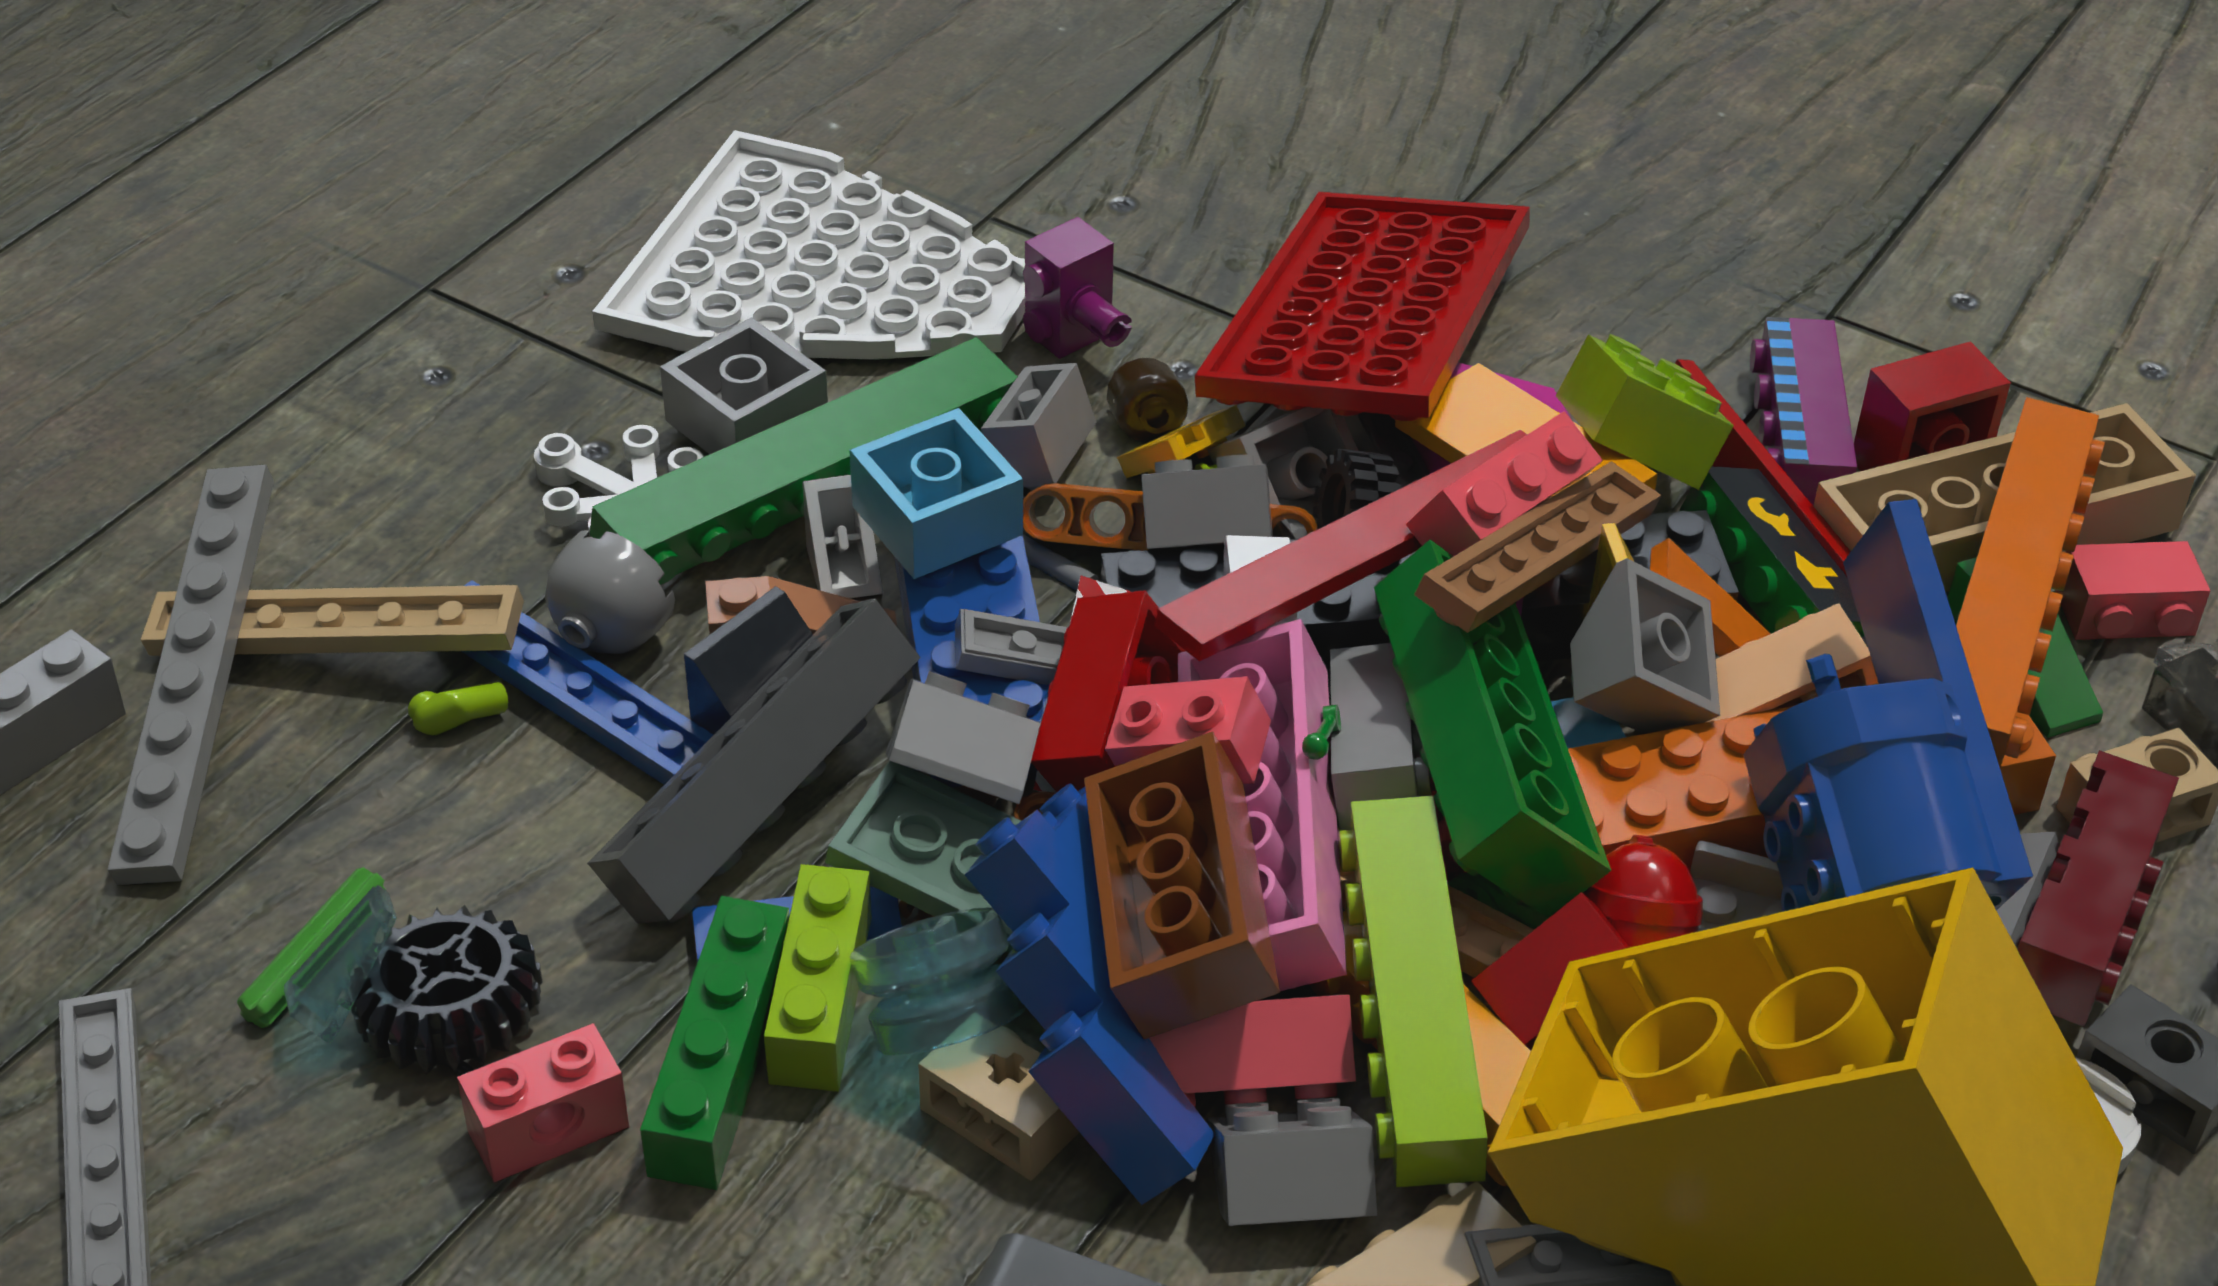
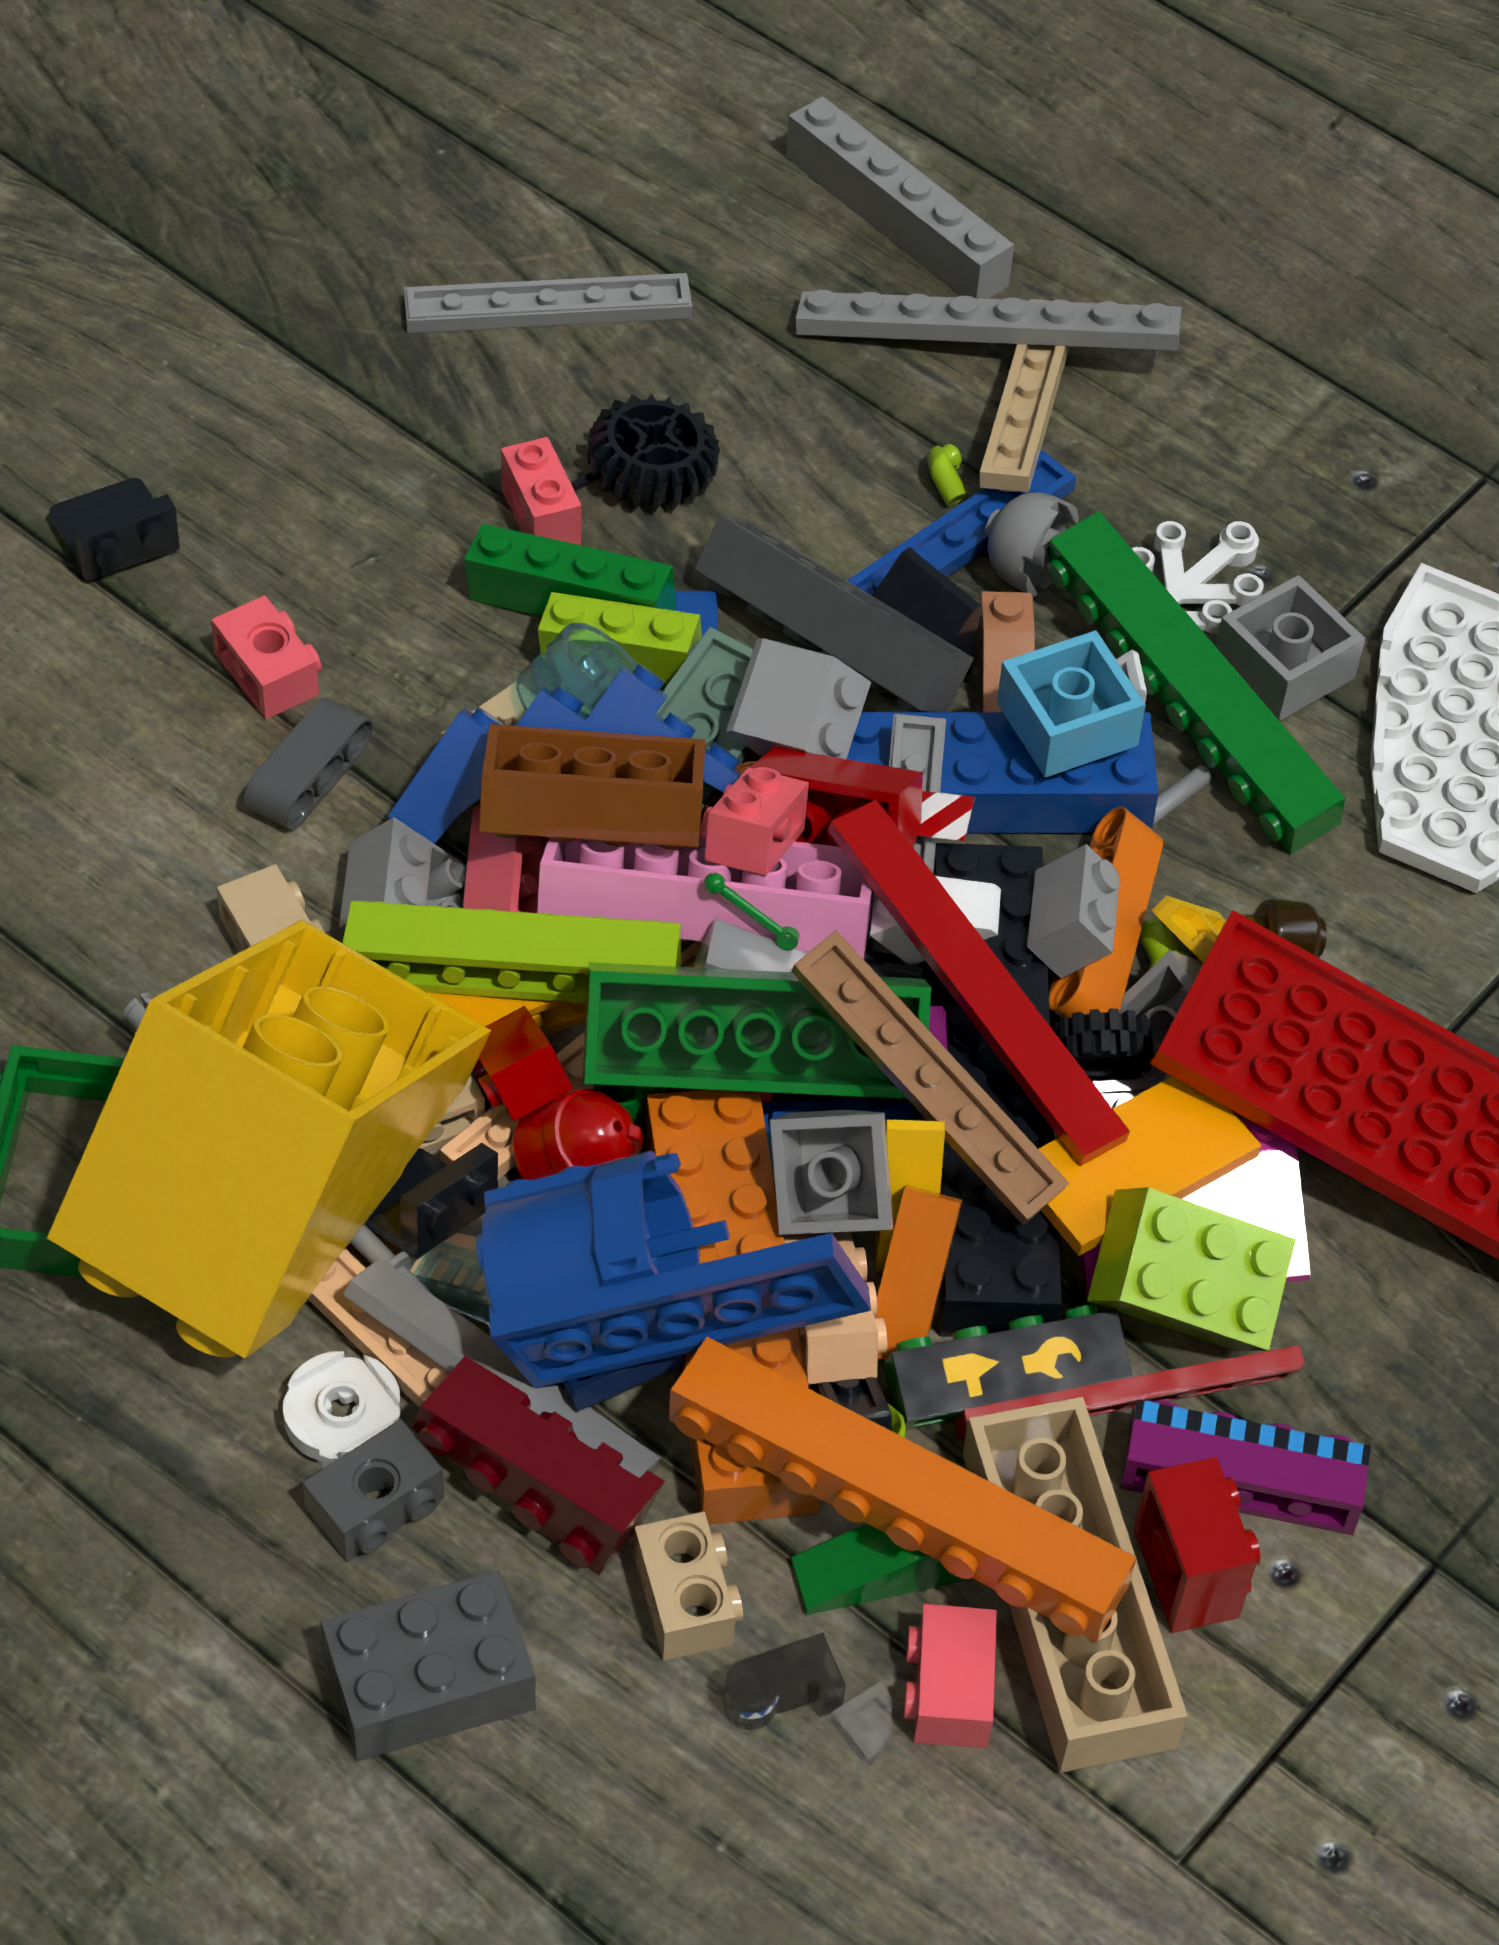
camera: 95 degrees right, 10 degrees up
bright green axle [237,867,387,1028] -> none
clear light blue slope [284,885,397,1043] -> none
light grey brick [981,363,1096,491] -> none
magenta brick [1023,217,1132,359] -> none
coral brick [1406,411,1603,556] -> none

